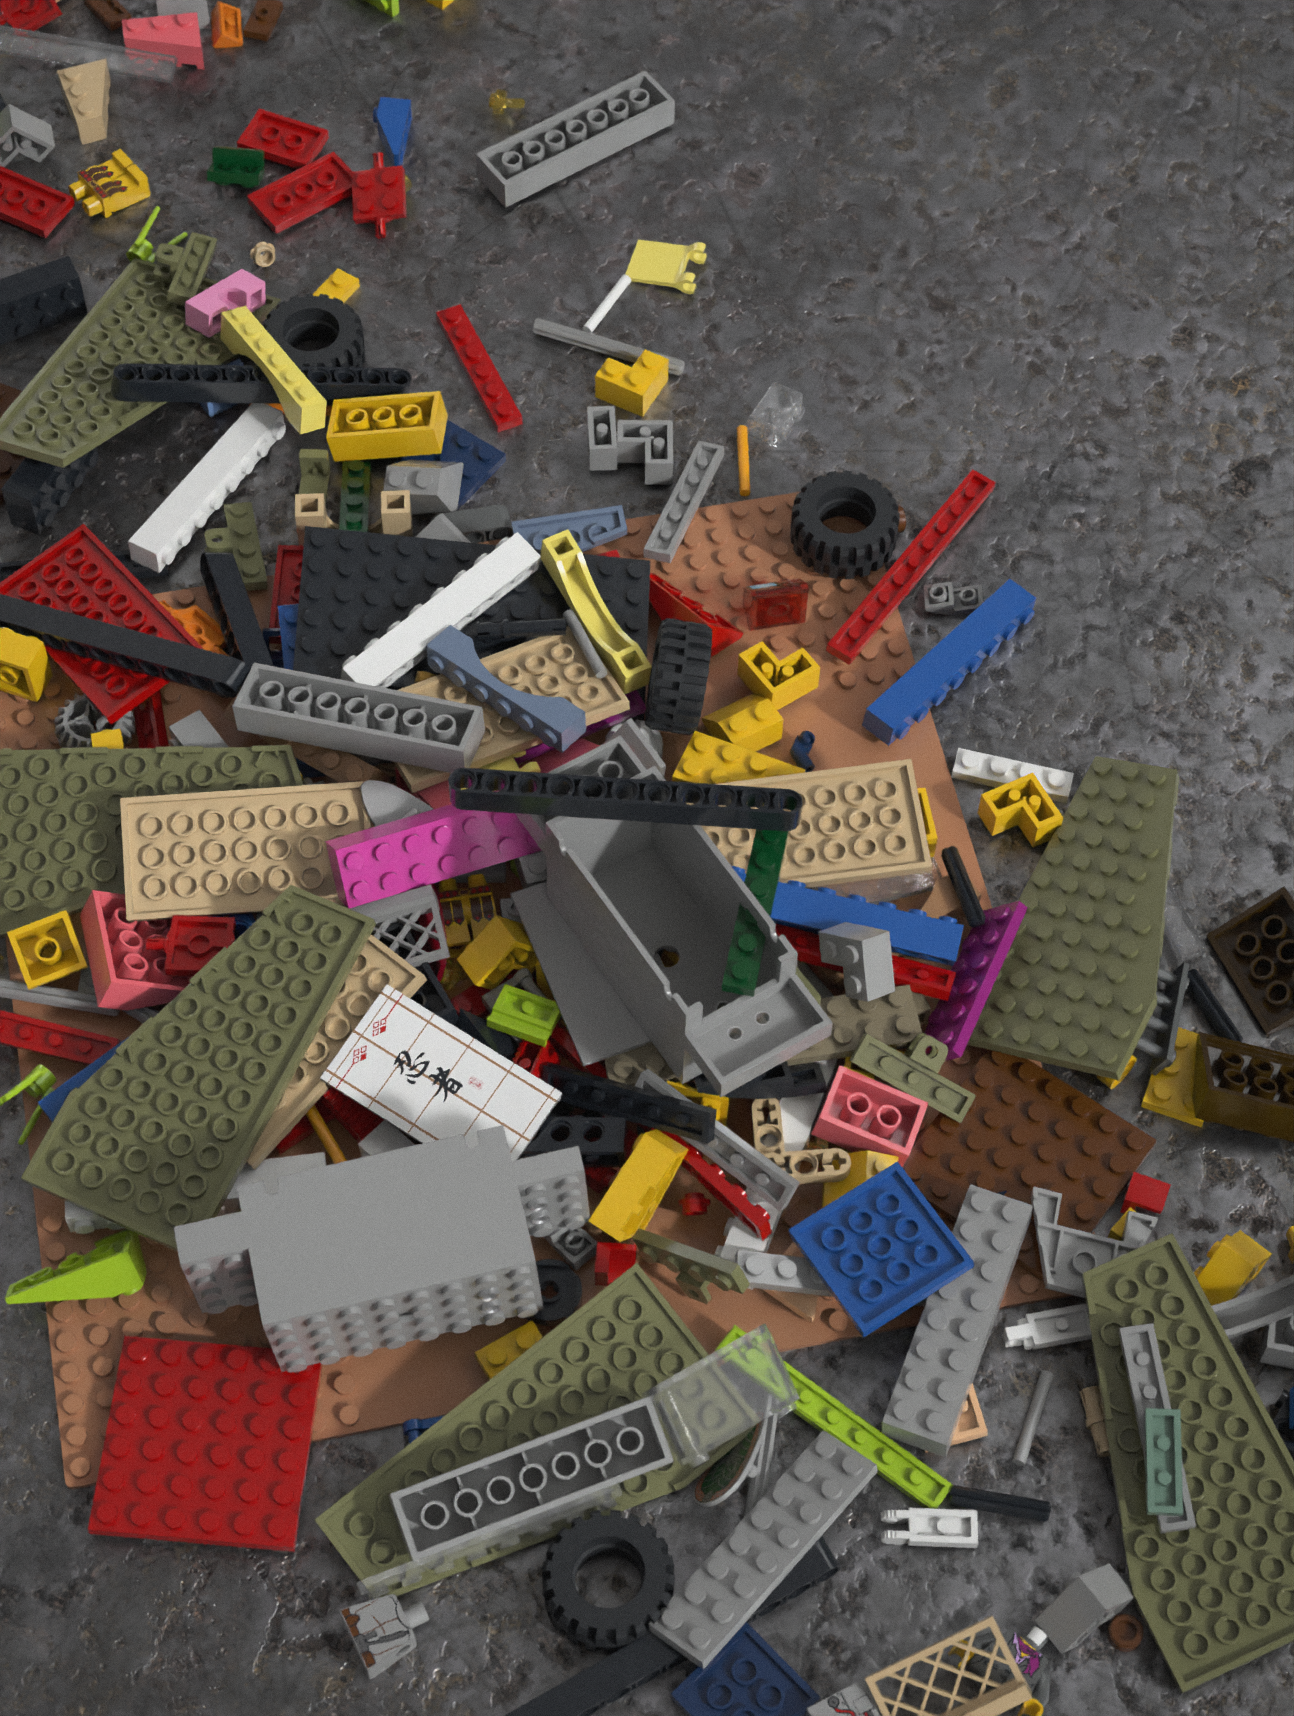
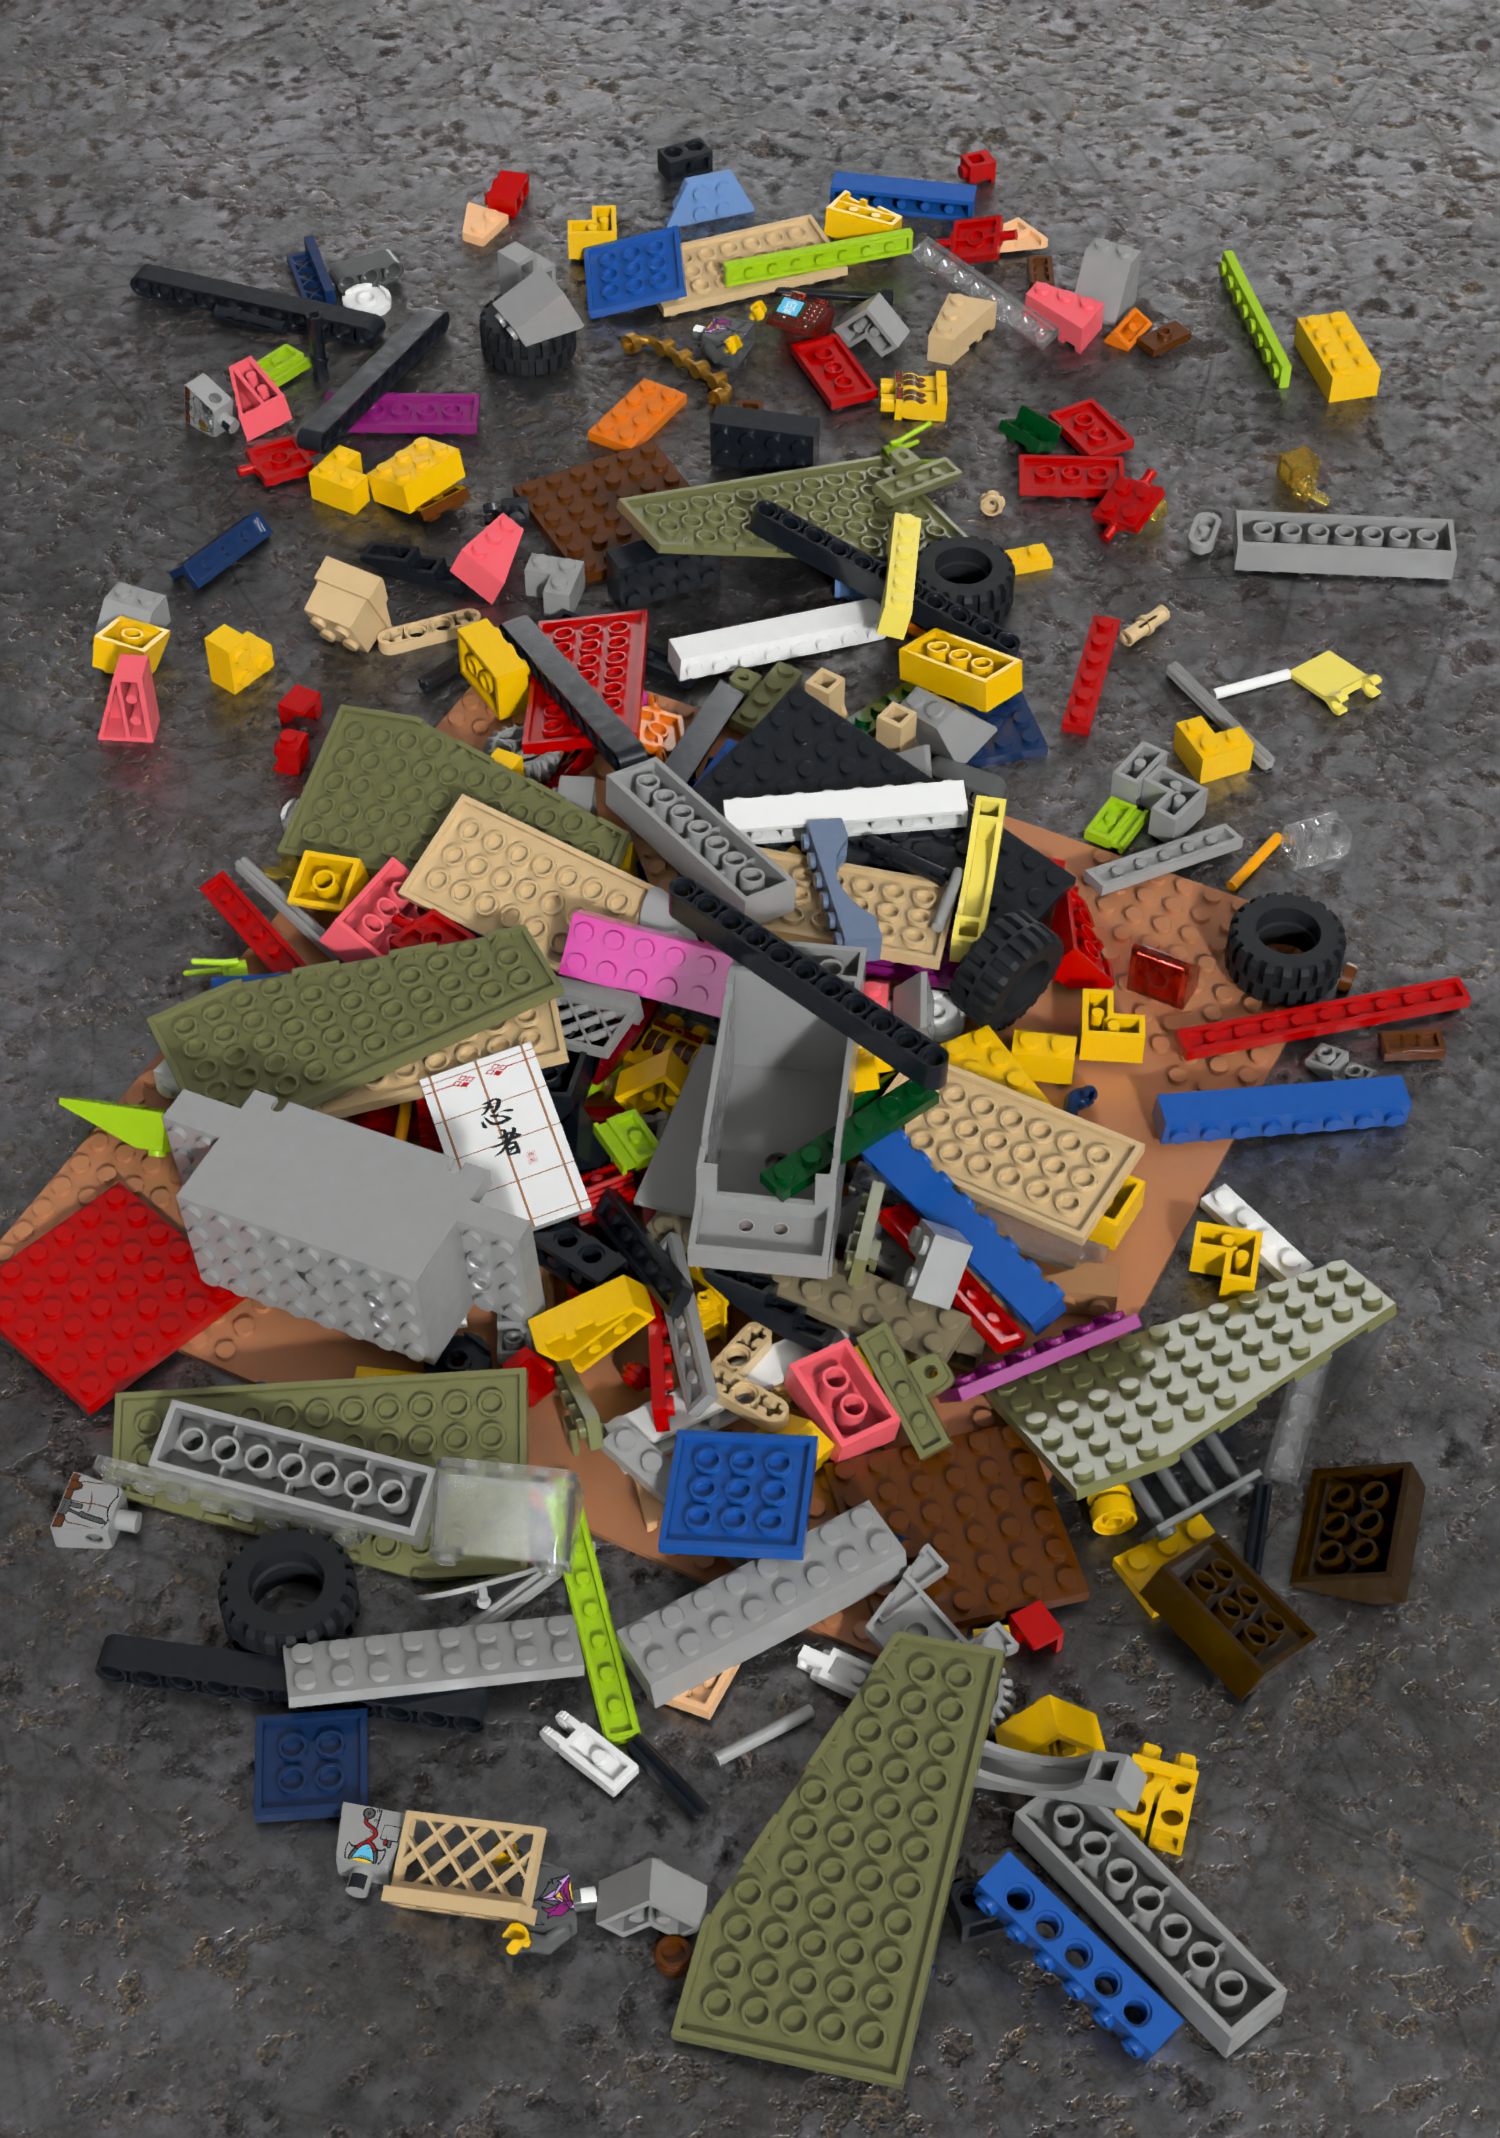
camera: 40 degrees right, 10 degrees down
bright pink arch [185,269,265,338] -> none
olive bracket [299,449,331,507] -> none
blue slope [373,97,412,166] -> none
sand blue wing [511,505,627,552] -> none
black axle [941,846,986,928] -> none
light grey plate [1118,1323,1196,1534] -> none
sand green plate [1144,1408,1183,1516] -> none
none -> lime plate [1084,796,1149,854]
none -> tan pin [1119,604,1170,647]
none -> light grey plate [1187,512,1221,555]
none -> clear yellow brick [1276,445,1320,489]
none -> reddish brown plate [1377,1029,1447,1062]

